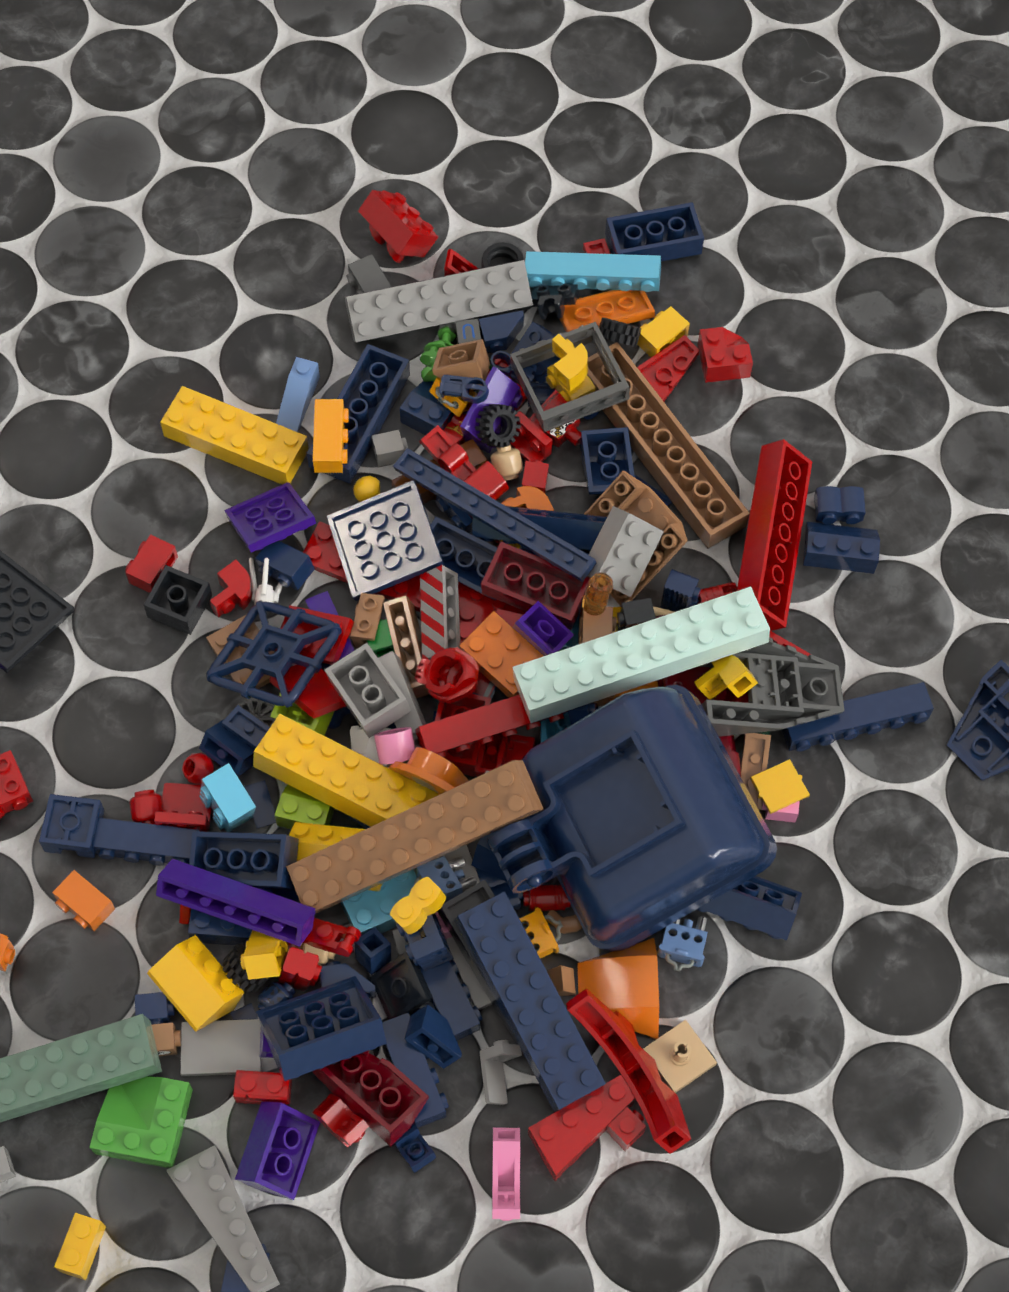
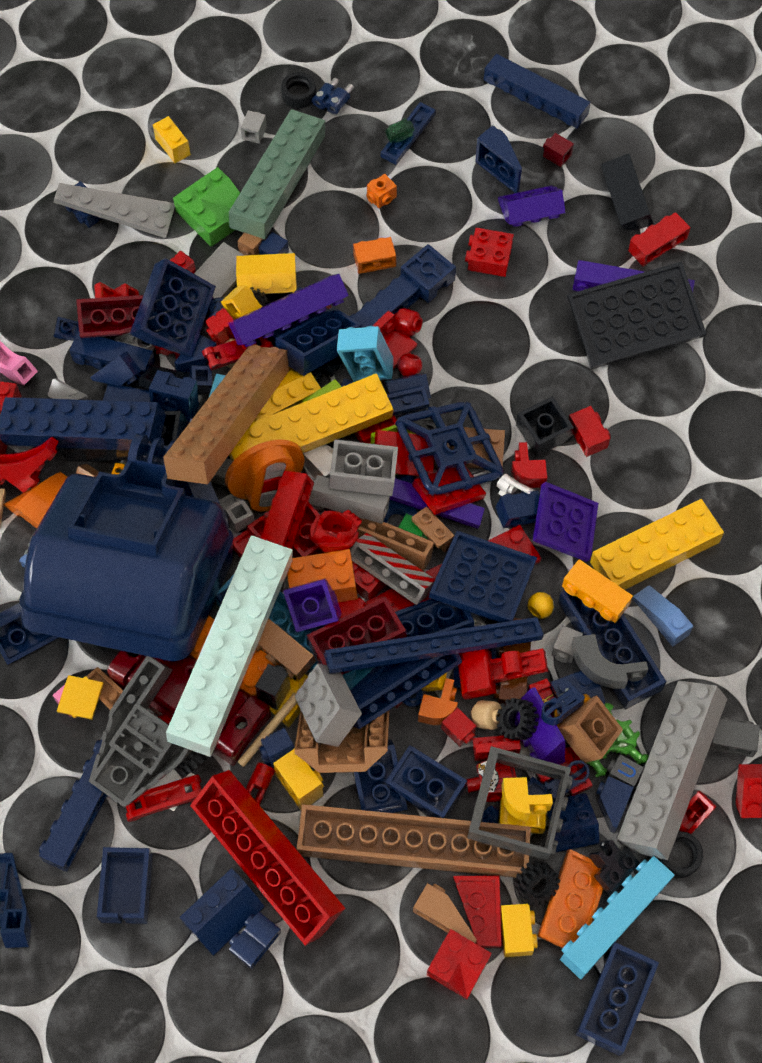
camera: 130 degrees right, 0 degrees up
dark purple slope [235,1101,320,1200] -> none
bright pink piece [374,727,415,765] -> none
yellow brick [390,877,446,935] -> none
clear orange piece [582,572,613,615] -> none
red plate [583,238,610,254] -> none
yellow brick [695,655,758,700] -> none
none -> dark blue piece [97,847,153,924]
none -> yellow brick [273,748,324,810]
none -> medium nougat slope [413,883,477,943]
none -> dark grey arch [571,634,648,689]

